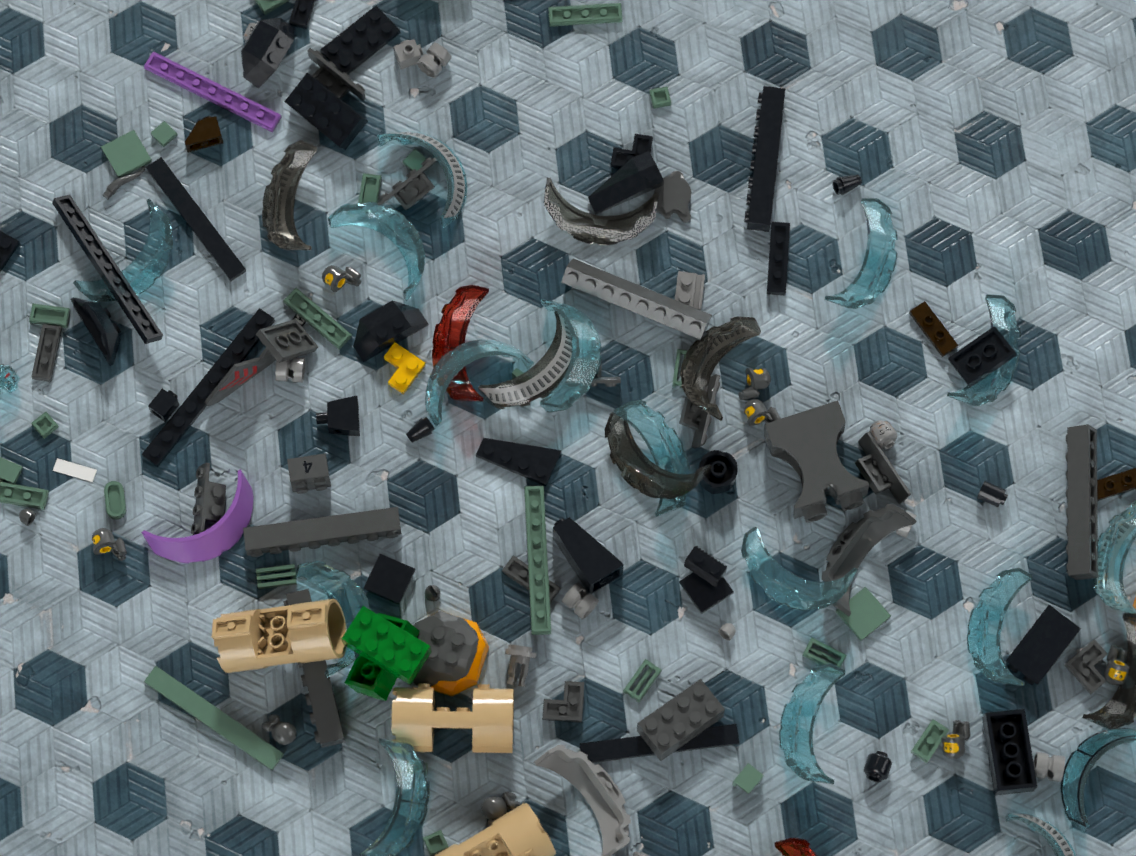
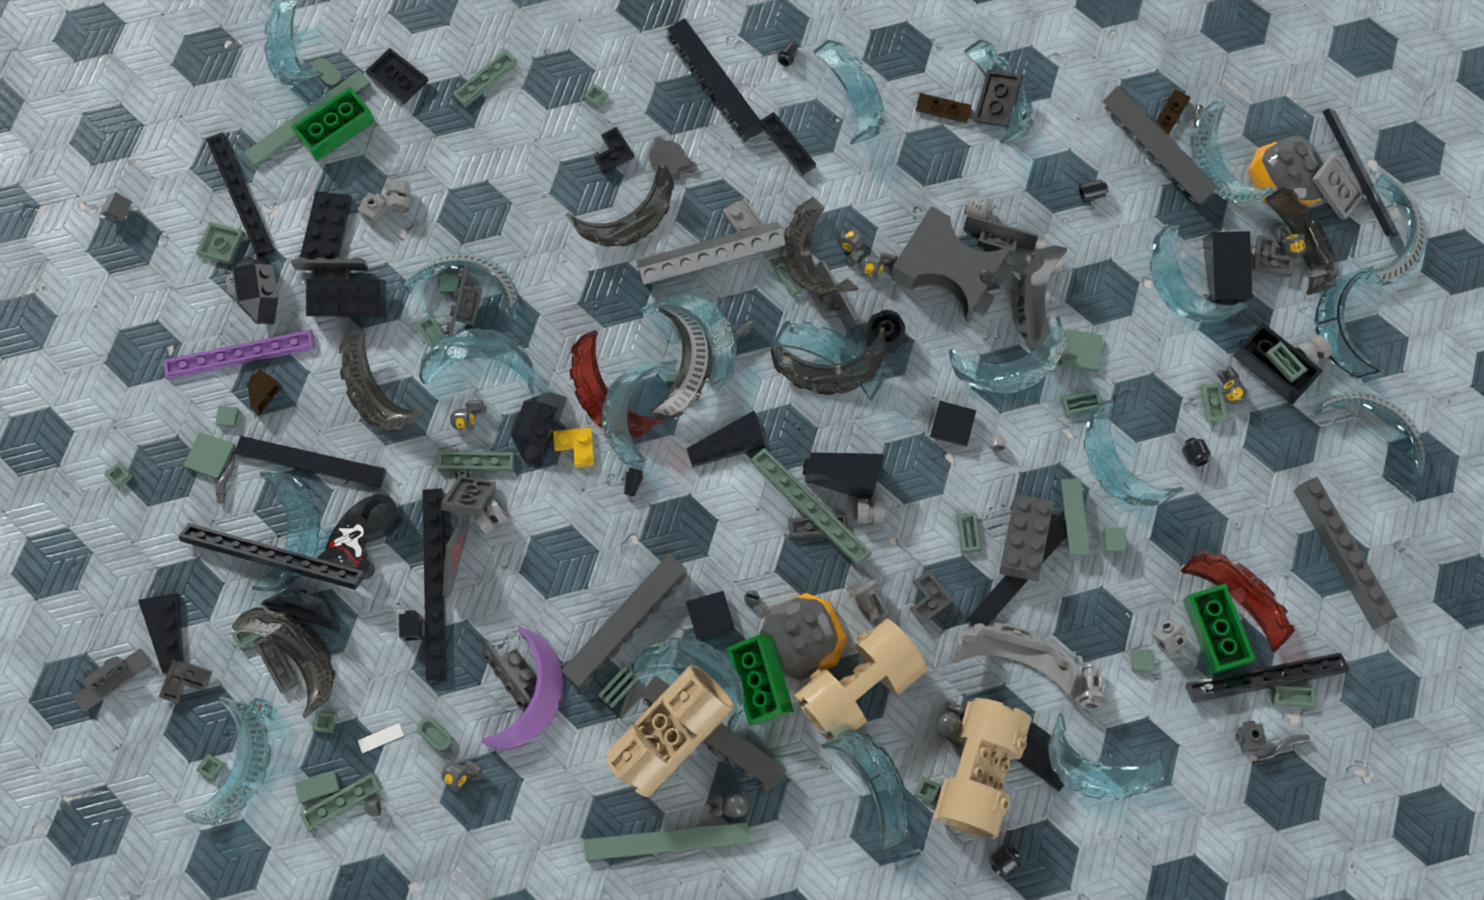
camera: 35 degrees left, 0 degrees up
dark grey brick [287,453,331,494] -> none
black torso [316,396,360,436] -> none
green brick [341,606,432,685] -> none
black wedge [588,151,664,215] -> none
black brick [684,546,727,587] -> none
none -> sand green tile [104,462,133,489]
none -> clear smoke windscreen [232,607,335,719]
none -> black animal [317,494,403,579]
none -> sand green tile [1060,478,1090,556]
none -> sand green tile [1265,342,1307,383]

